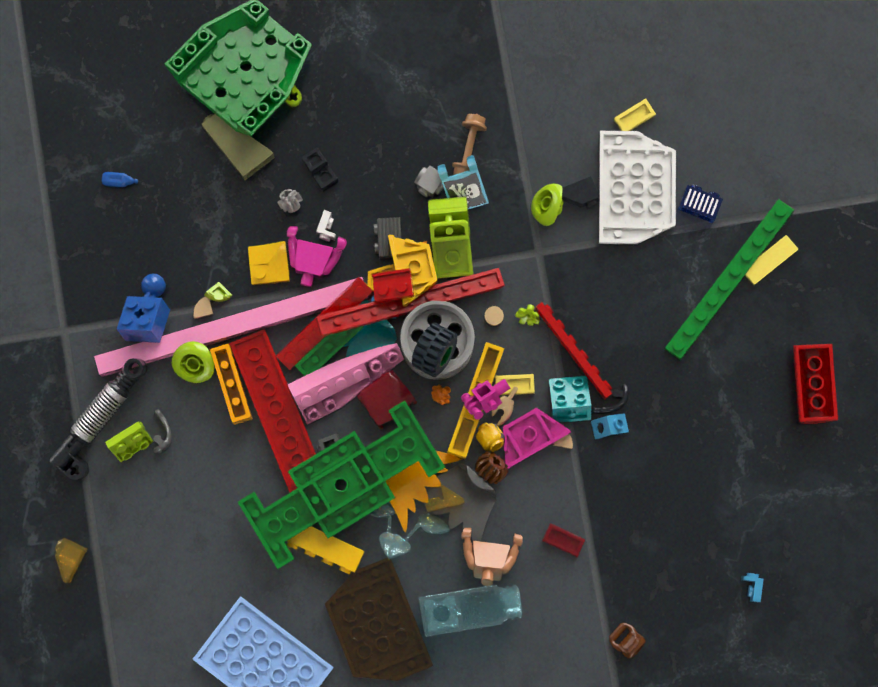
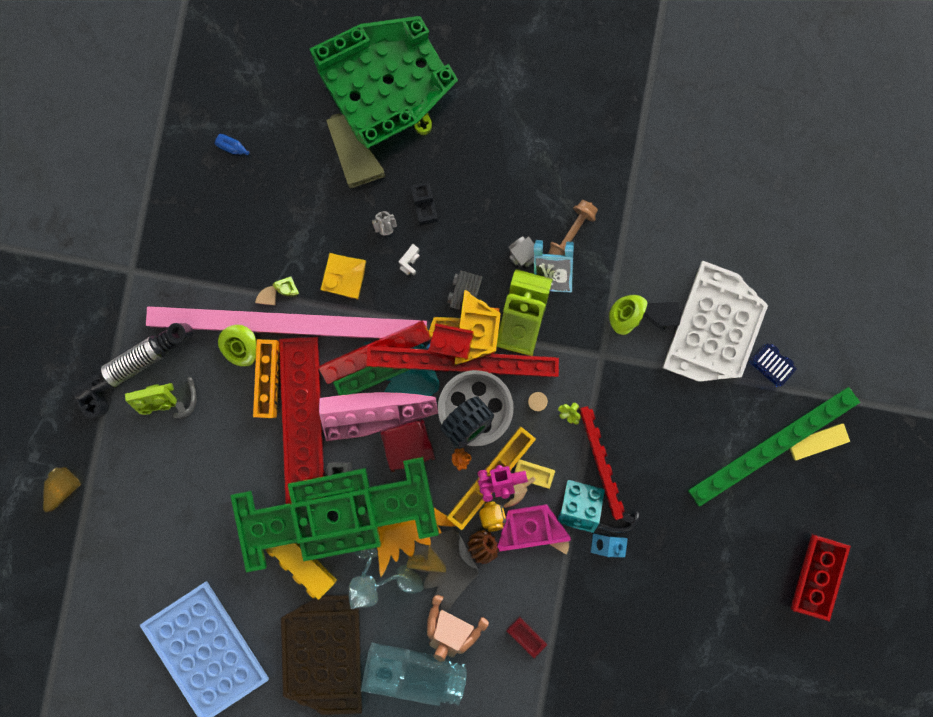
camera: 20 degrees right, 5 degrees up
blue brick [117,274,170,343] -> none
dark pink torso [287,226,347,287] -> none
light yellow tile [614,99,656,131] -> none

